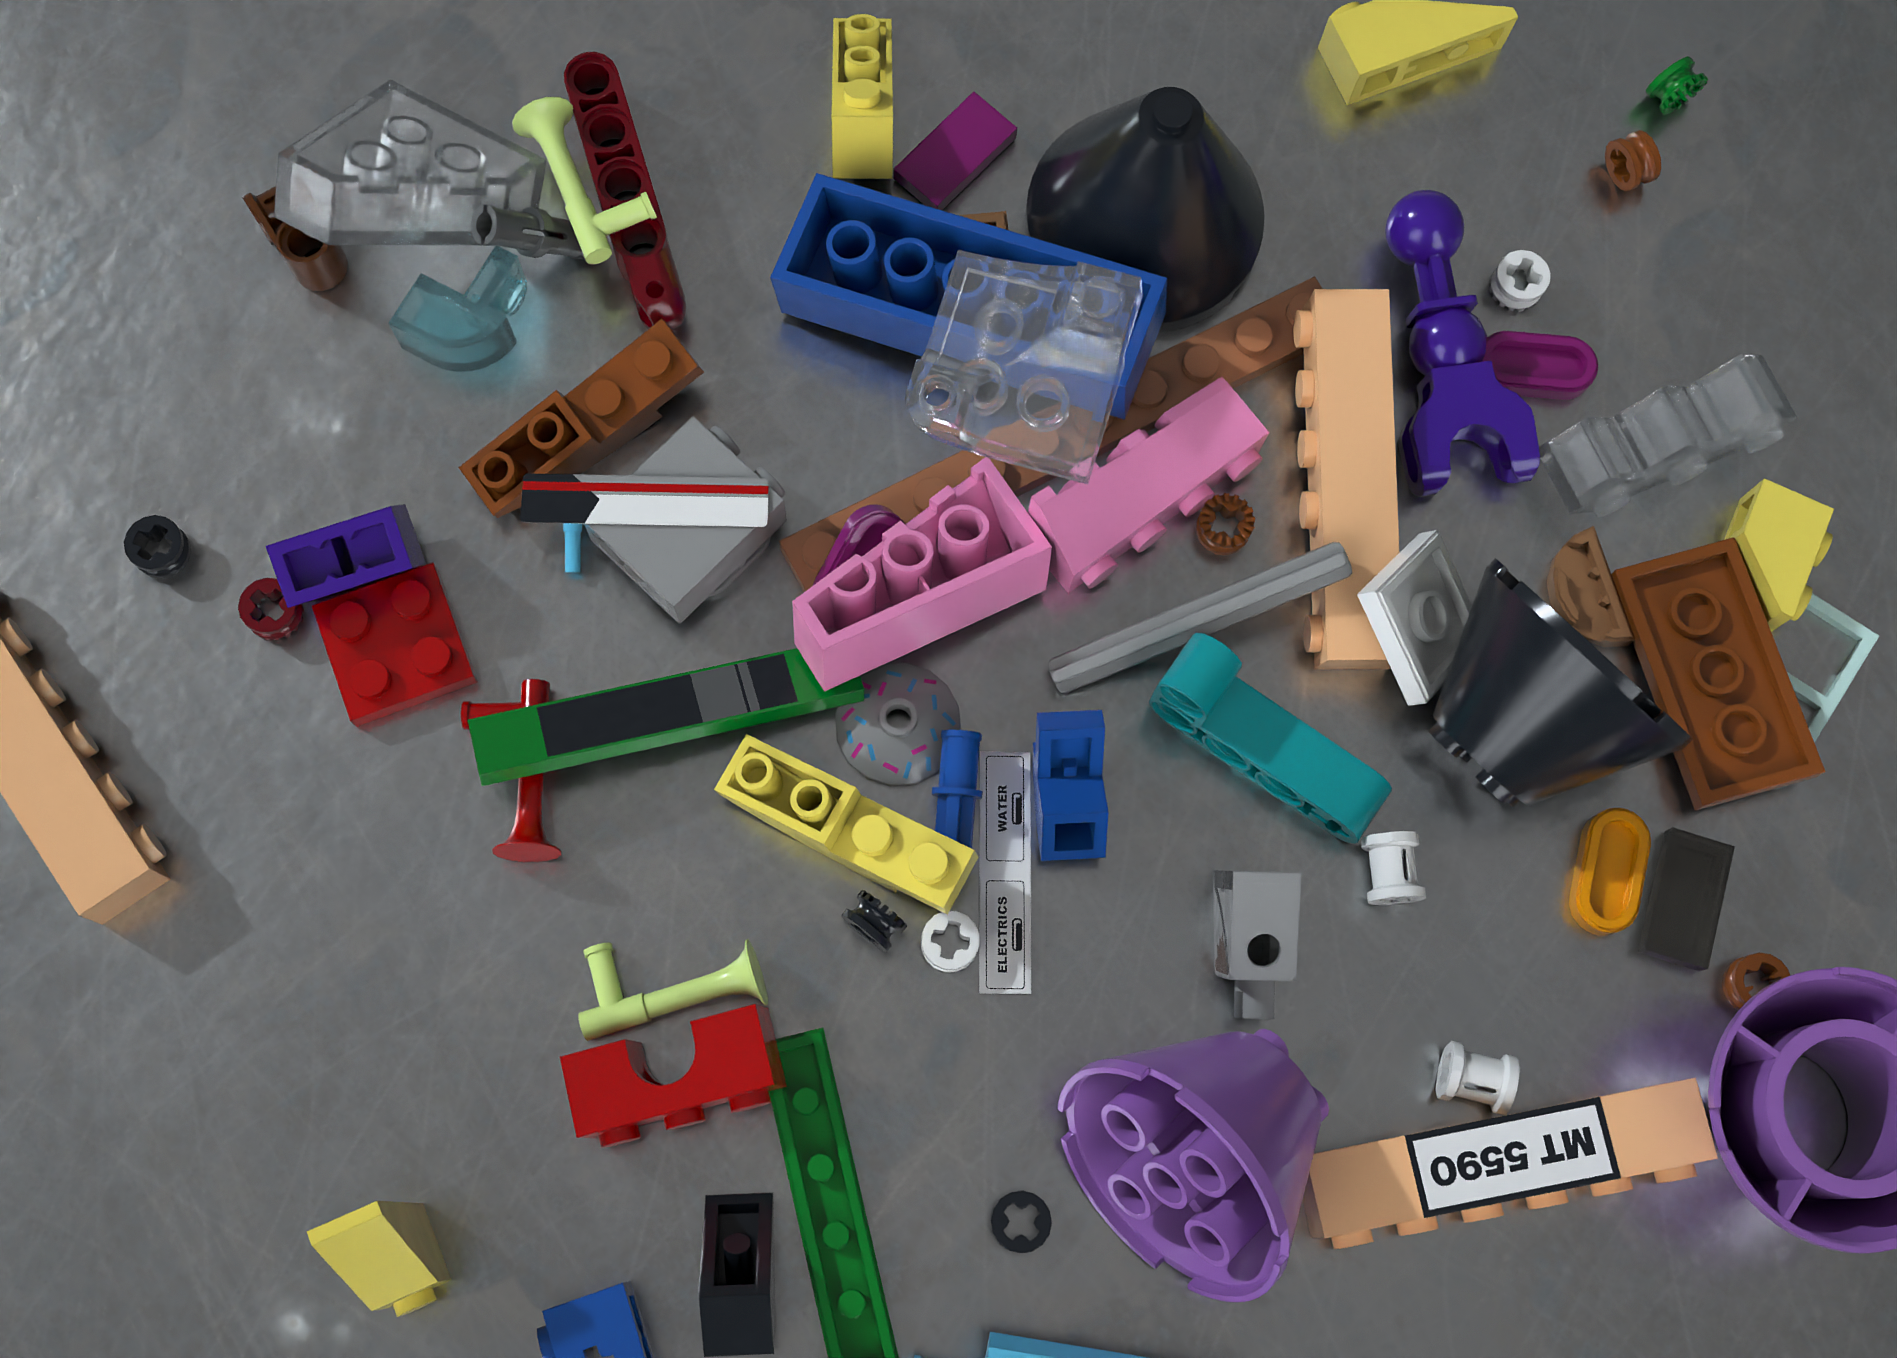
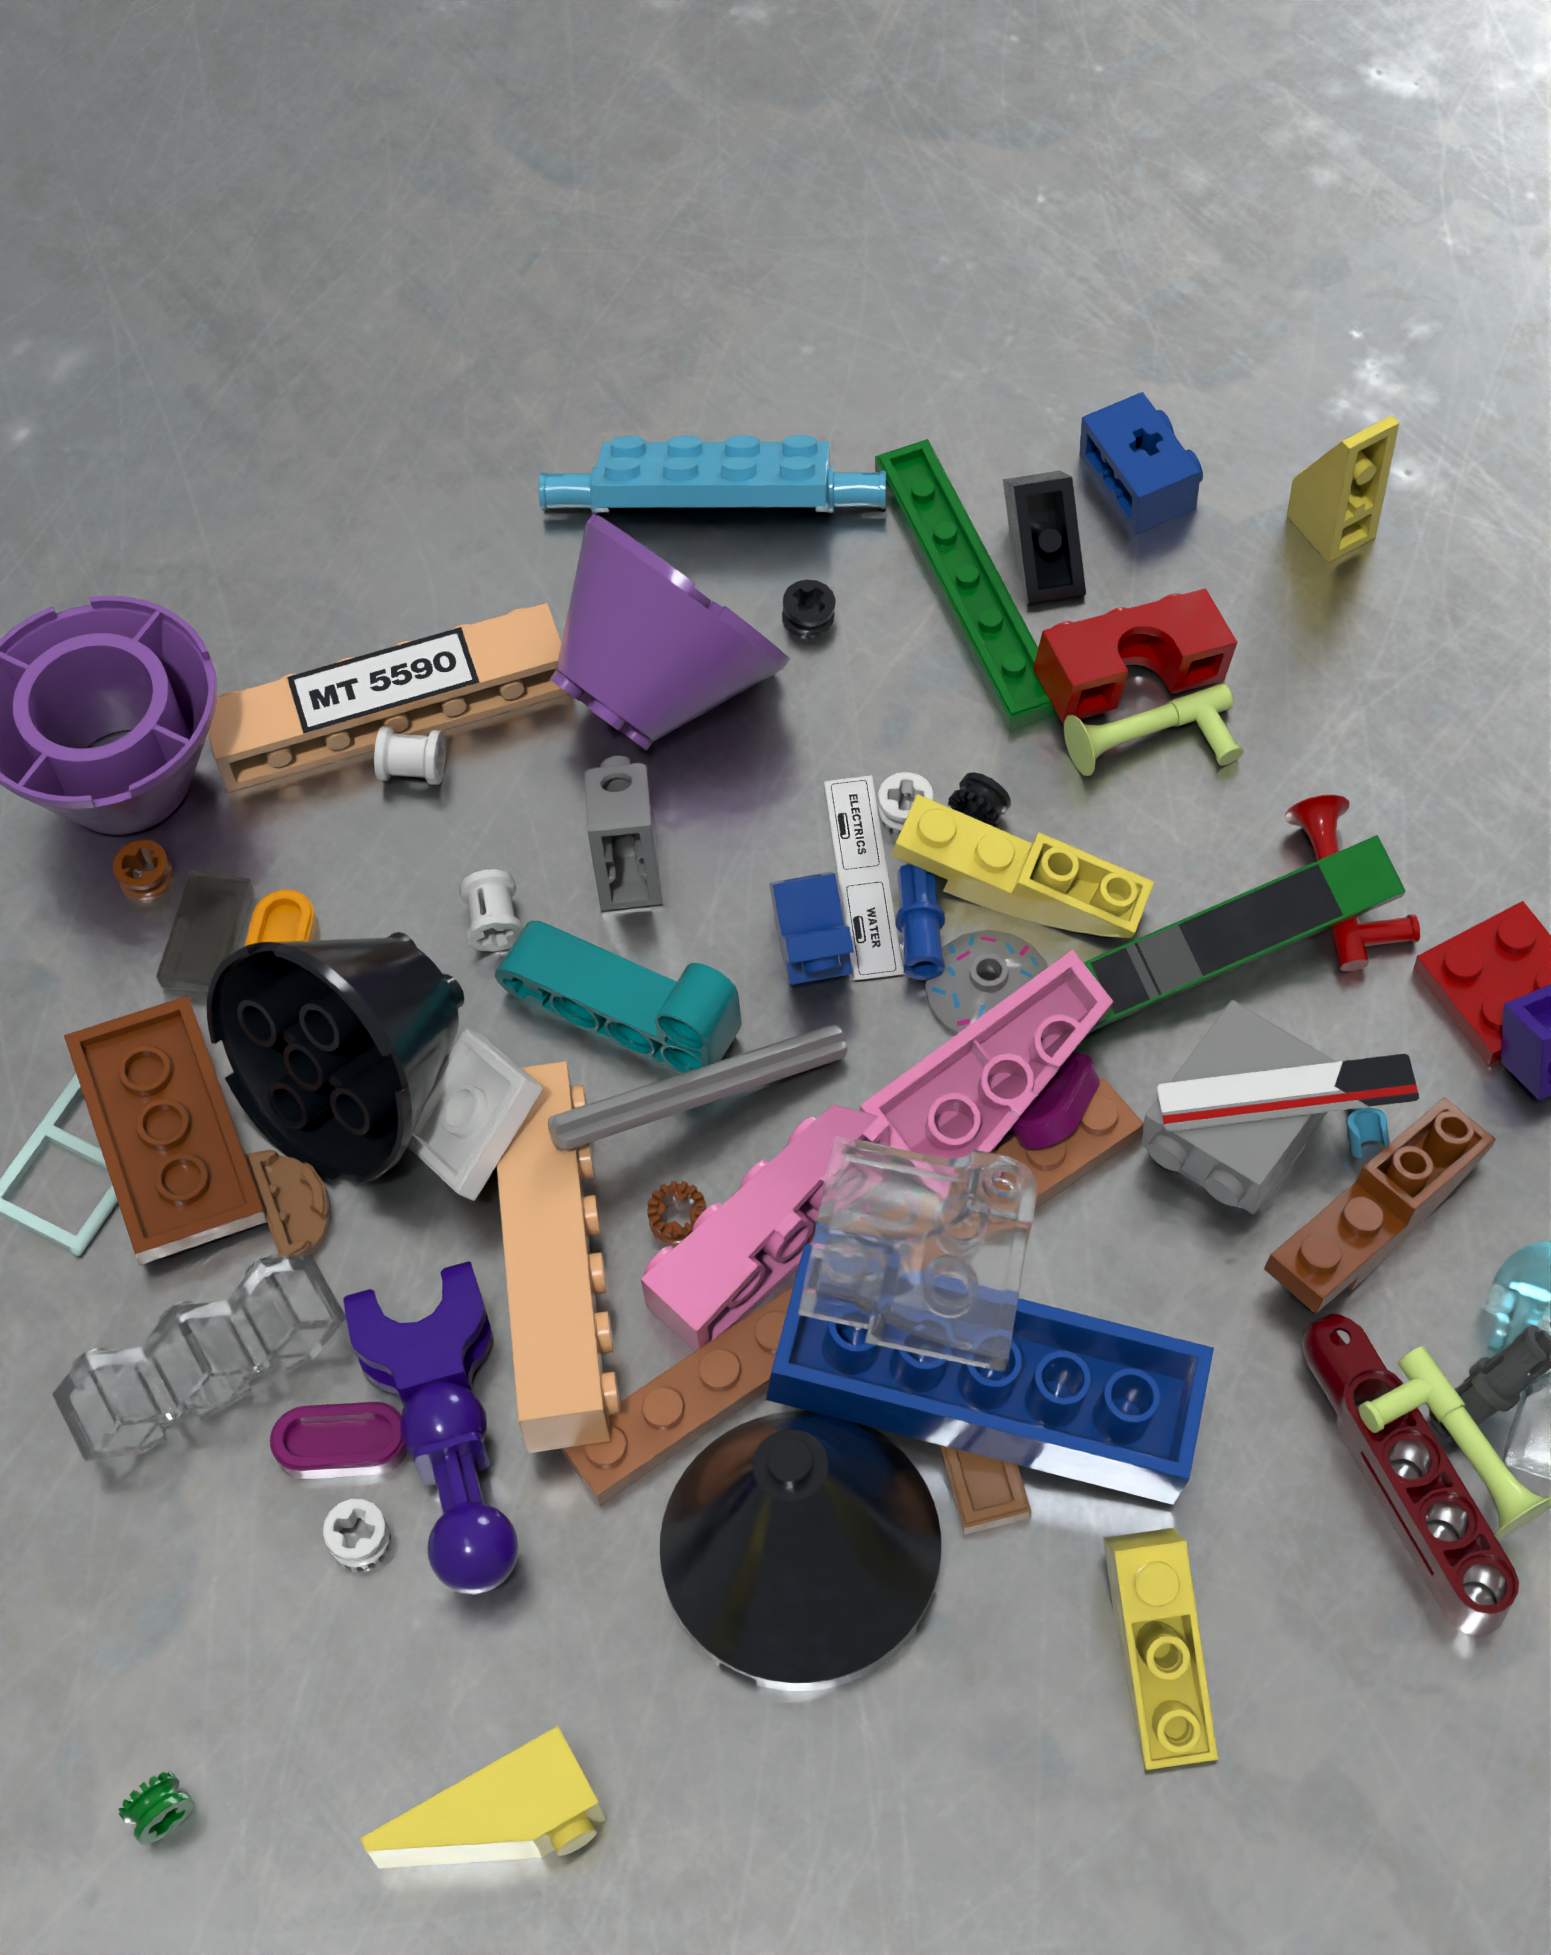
camera: 175 degrees left, 15 degrees down
magenta tile [893,91,1017,210] -> none
dark orange bush [1605,130,1662,192] -> none
light yellow slope [1724,478,1834,632] -> none

